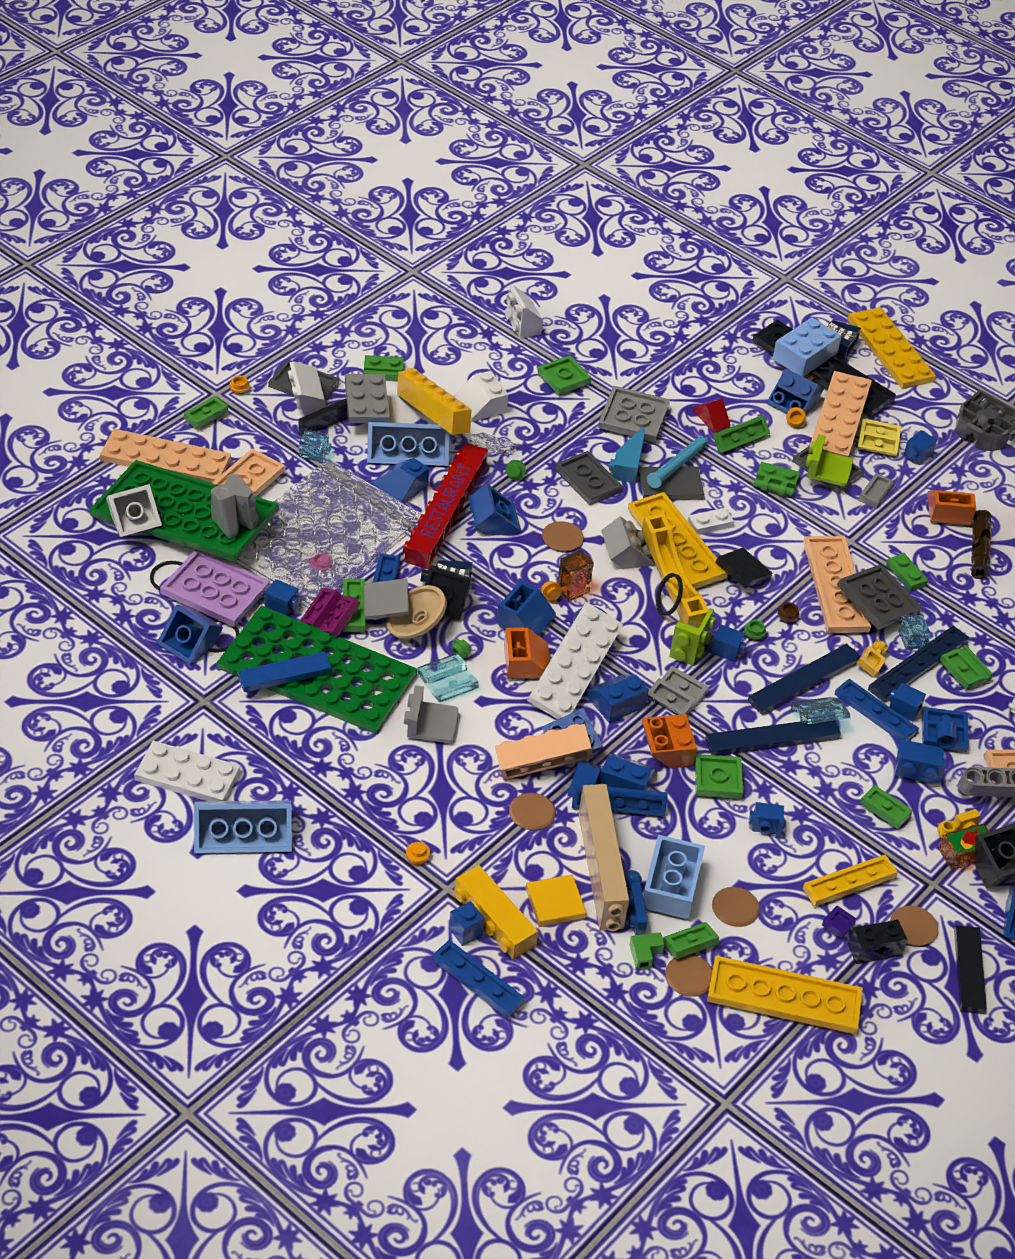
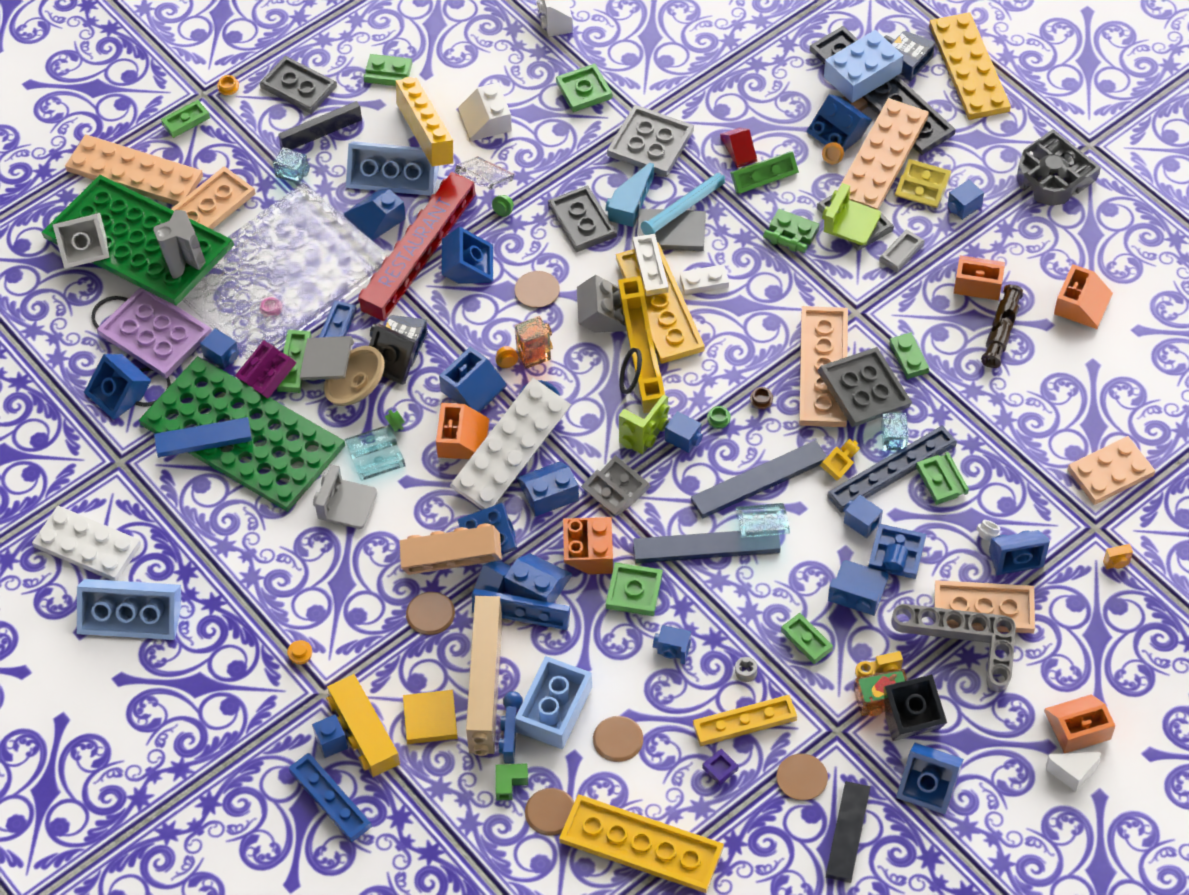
camera: 15 degrees right, 10 degrees up
white slope [288,361,327,416] -> none
light grey plate [345,374,390,423] -> none
bright green plate [664,922,719,959] -> none
black tile [715,548,773,588] -> none
blue tile [834,679,919,741] -> none
black brick [847,919,907,964] -> none
none -> white plate [633,234,668,296]
none -> light grey bush [735,657,757,682]

